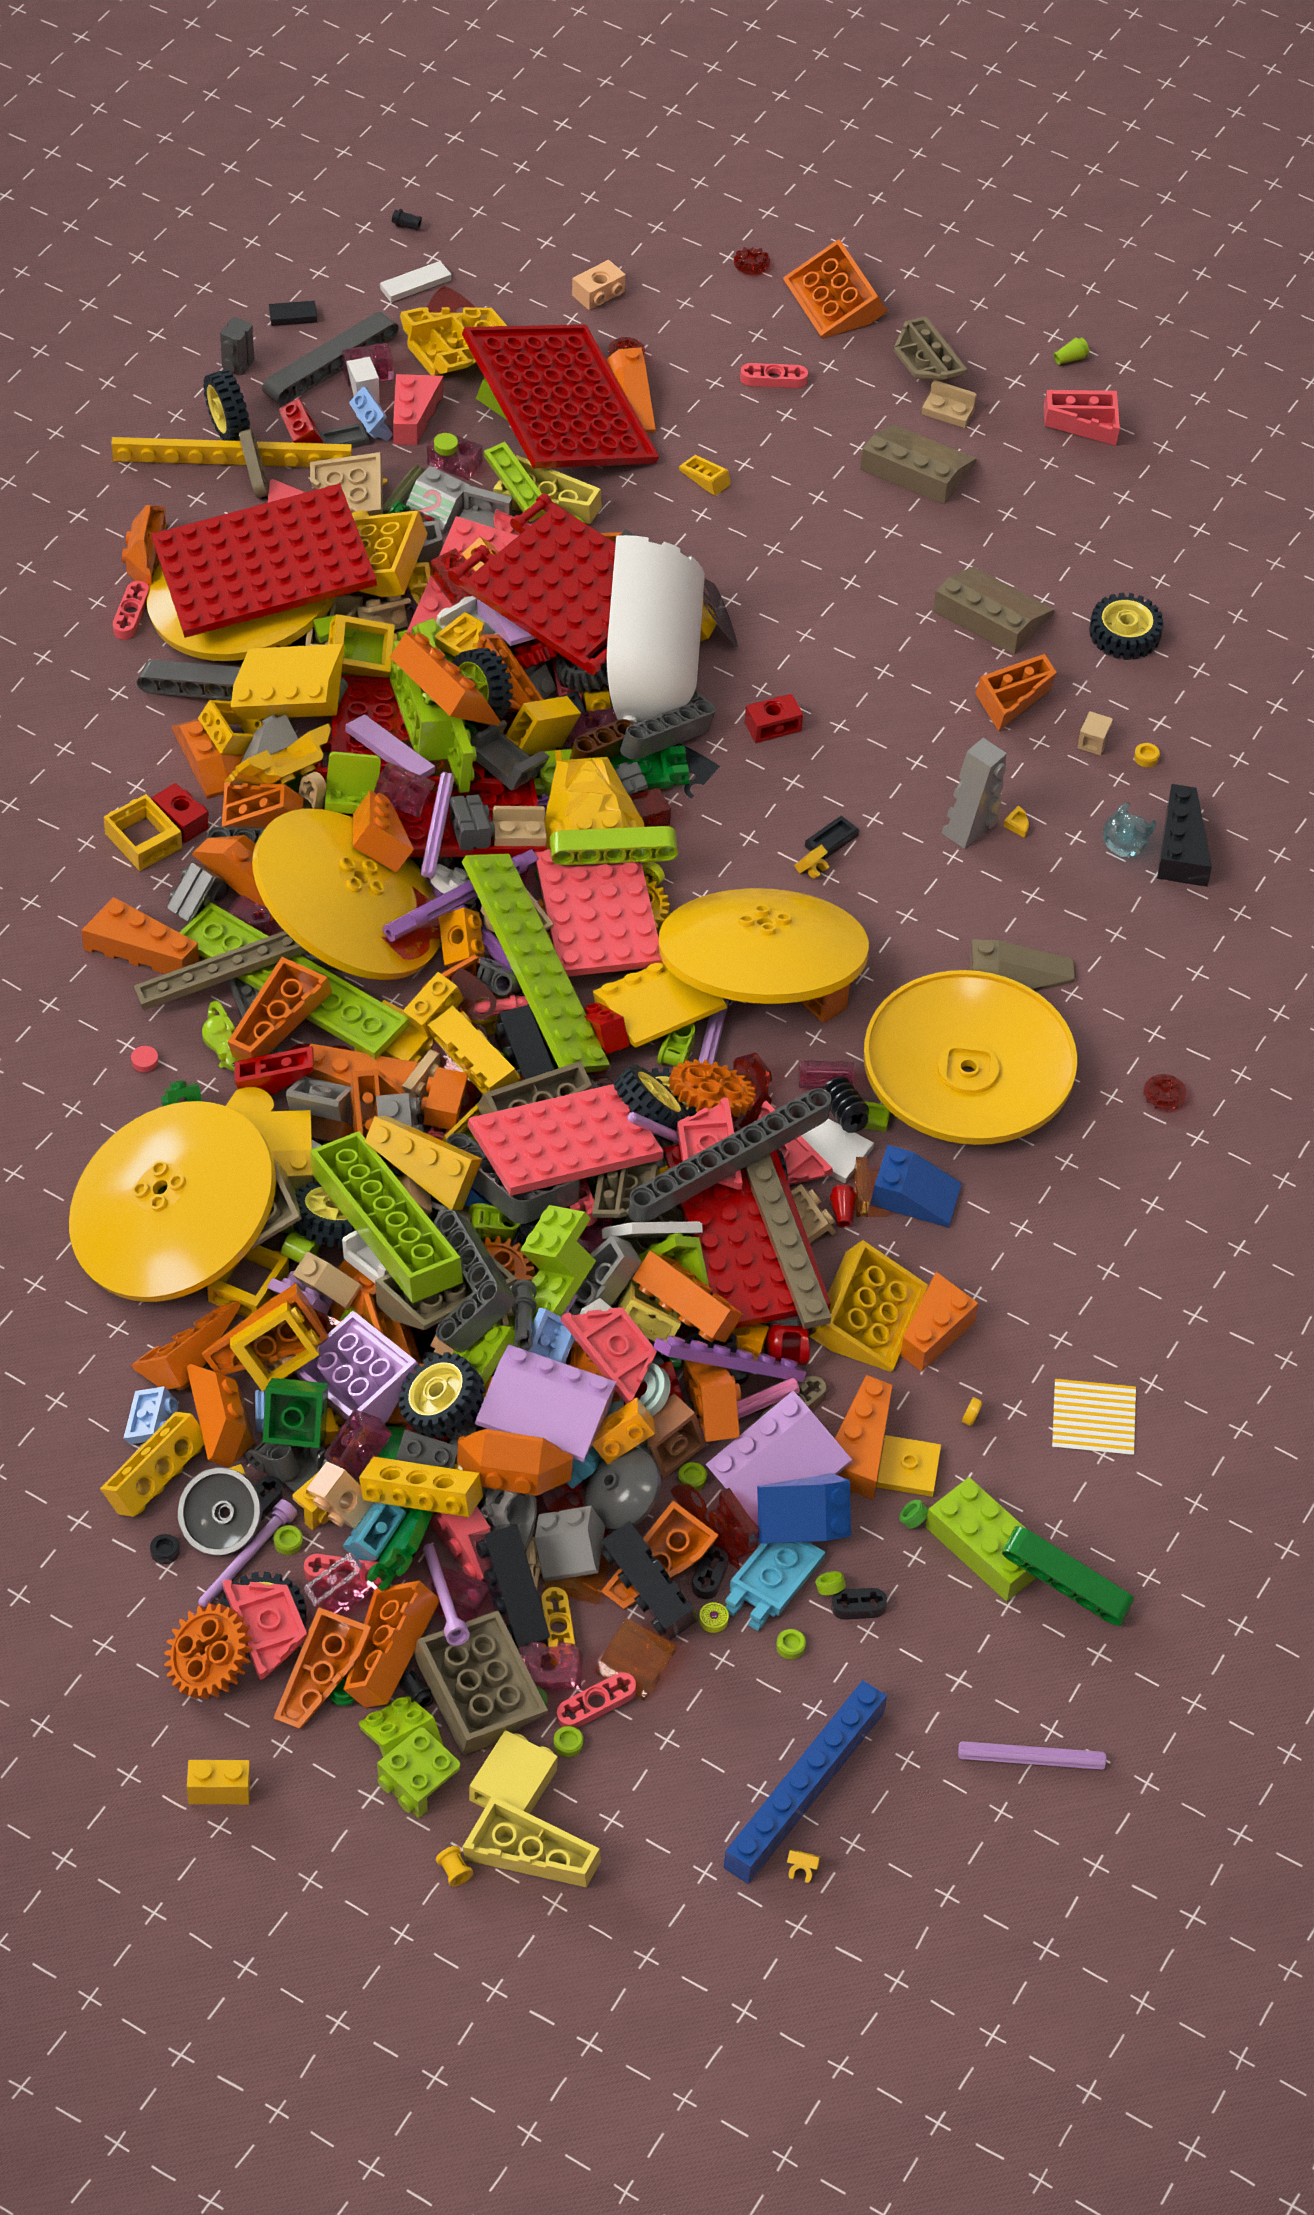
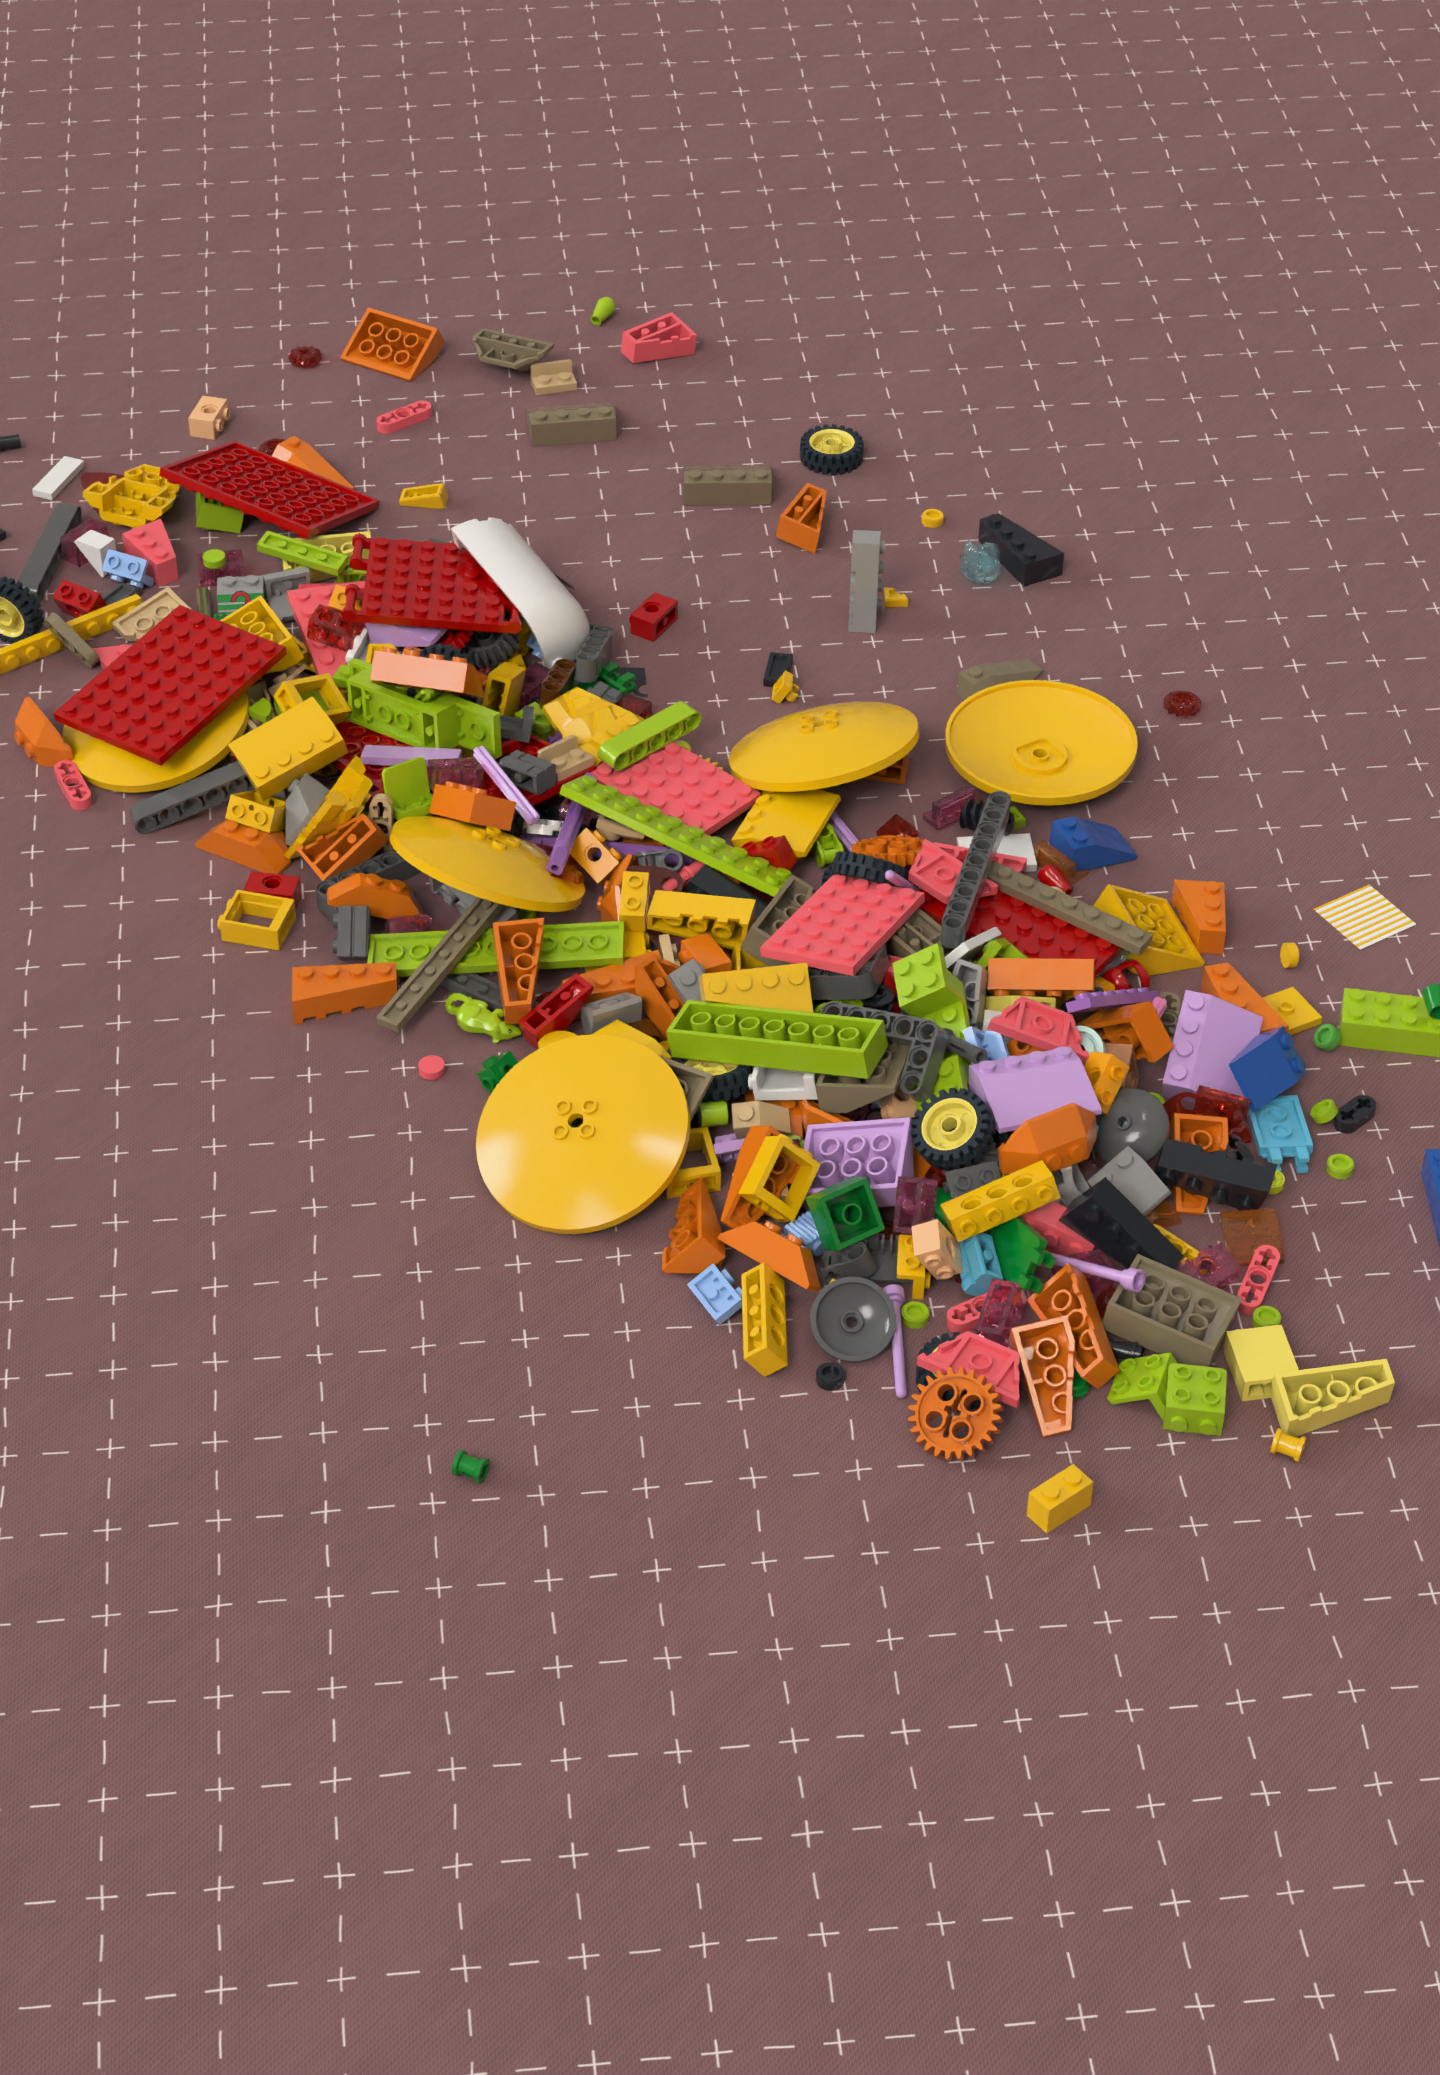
camera: 35 degrees left, 10 degrees down
tan panel [1077,711,1113,756] -> none

